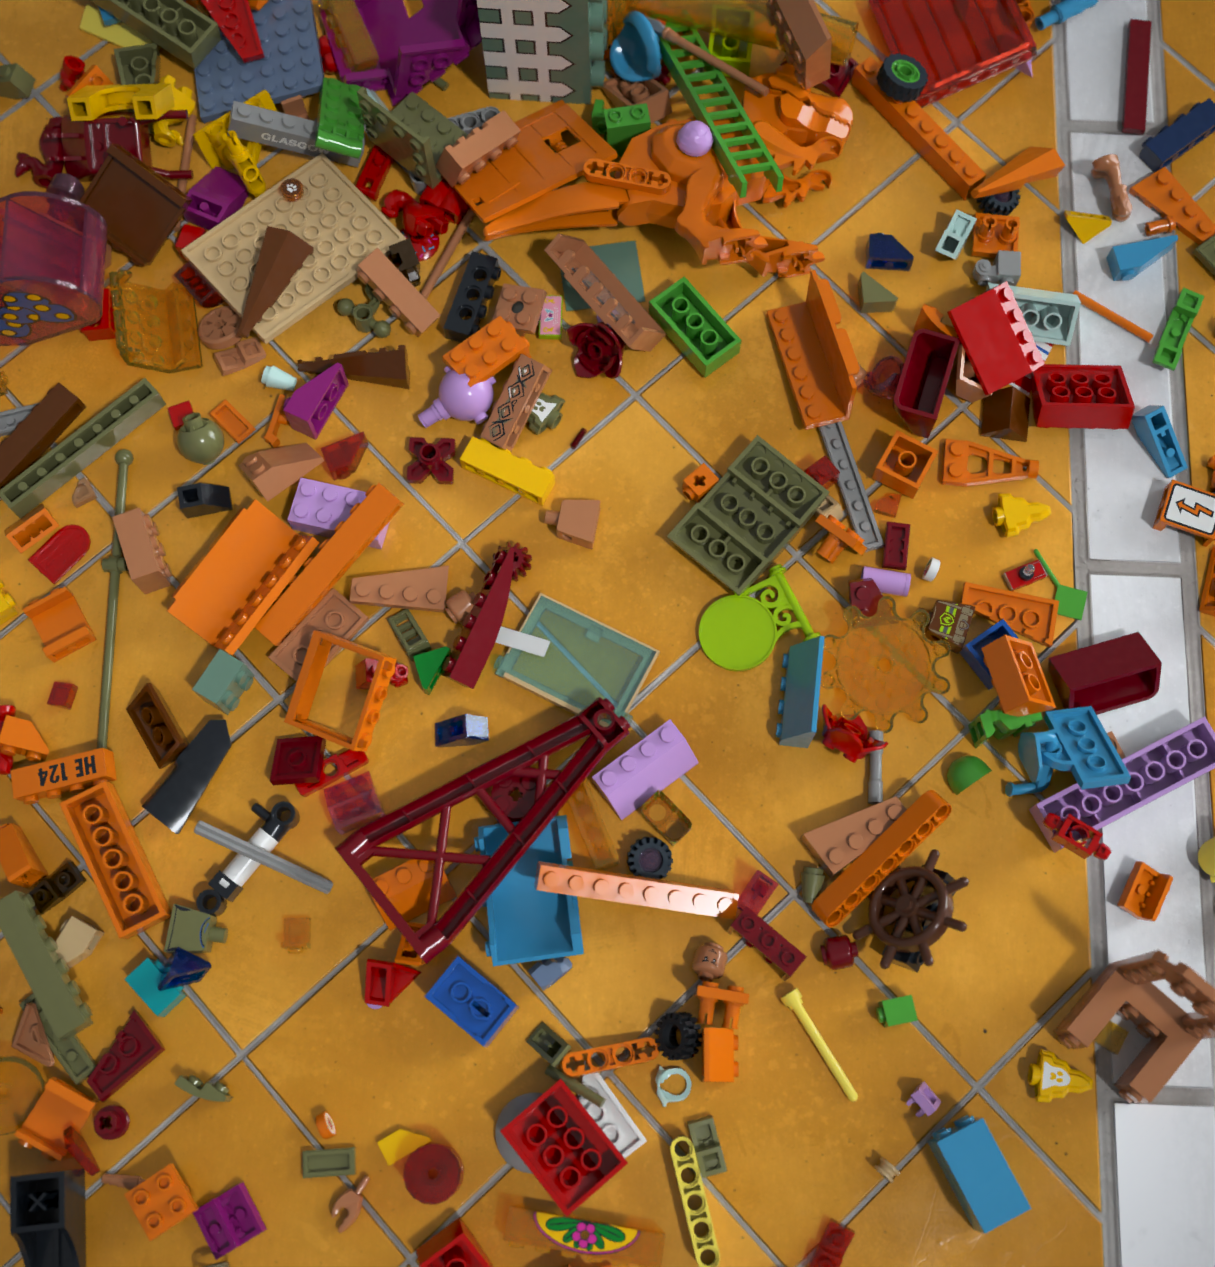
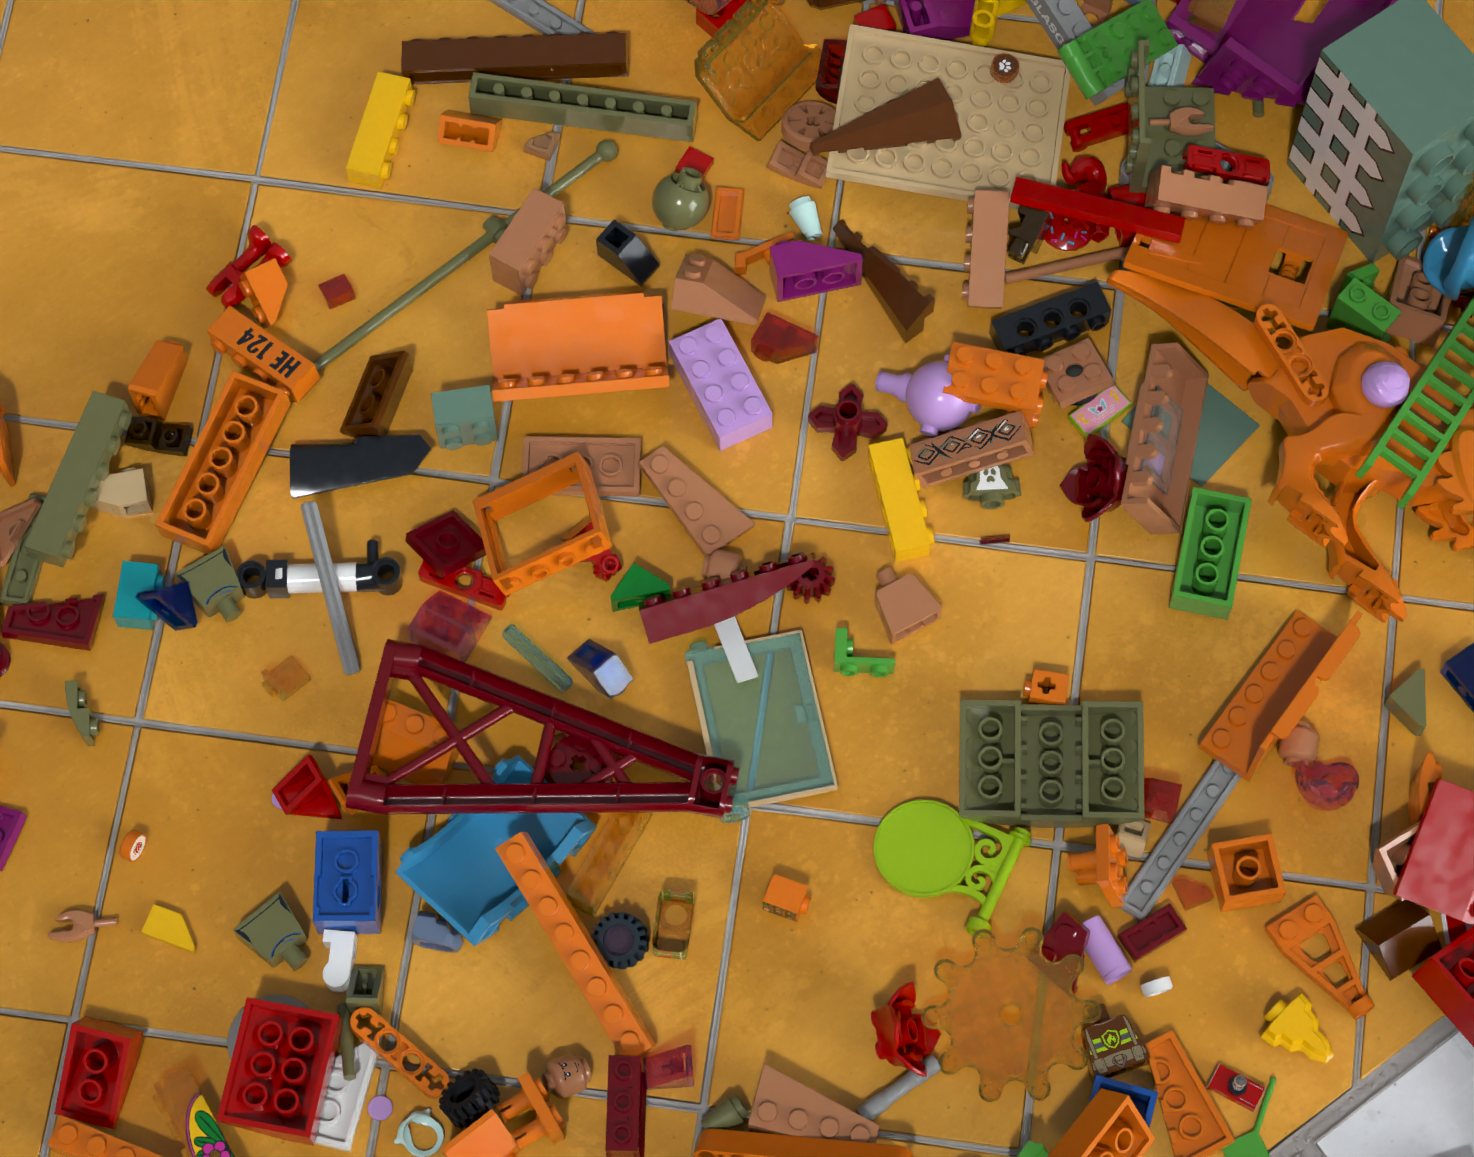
camera: 50 degrees right, 5 degrees down
orange panel [22,587,97,663] -> none
red window [28,525,91,585] -> none
orange brick [254,483,404,646] -> none
olive tile [302,1147,356,1178] -> none
olive piece [337,283,391,338] -> none
olive slope [387,609,432,661] -> none
clear red wheel [403,1143,465,1205] -> none
lavender slope [592,720,699,821] -> none
dark azure slope [775,636,825,748] -> none
dark red windscreen [892,329,960,438] -> none
none -> olive torso [233,892,308,971]
none -> white leg [322,929,358,993]
none -> lavender piece [368,1096,393,1121]
none -> clear light blue axle [502,624,573,693]
none -> orange brick [763,873,812,922]
none -> bright green bracket [834,628,895,677]
none -> red tile [1010,177,1186,243]
none -> nougat hand [1149,107,1214,137]
none -> red piece [1182,145,1270,186]

